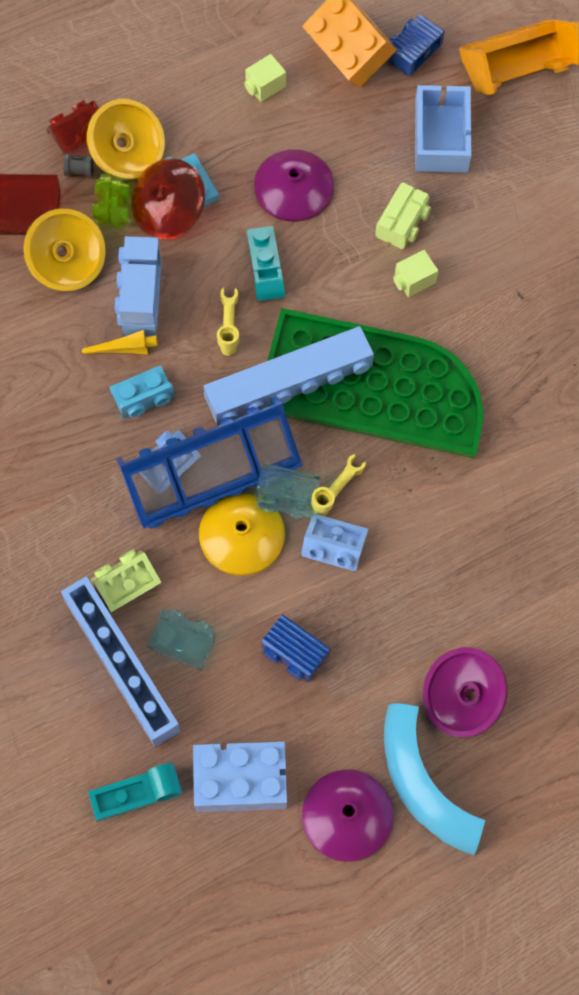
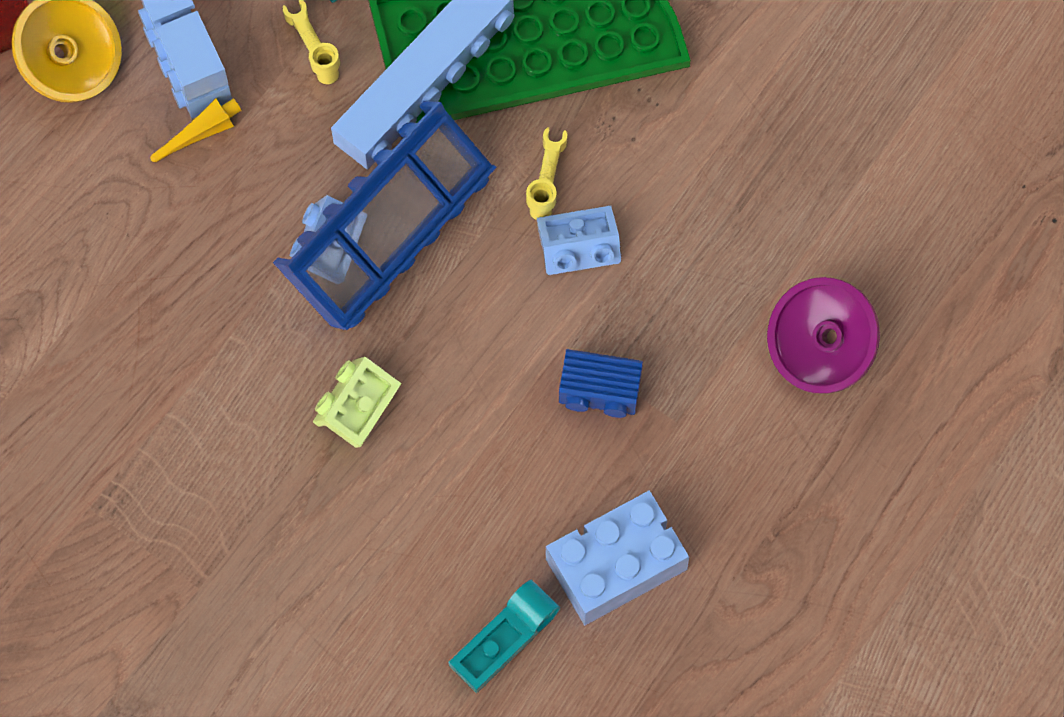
camera: 25 degrees left, 0 degrees up
light blue brick [61,576,180,748] -> none
medium azure bracket [110,365,175,419] -> none
clear light blue bracket [147,609,216,671] -> none
yellow dish [199,493,285,576] -> none
clear light blue bracket [255,464,320,518] -> none
magenta dish [302,770,393,862] -> none
medium azure brick [383,703,485,856] -> none

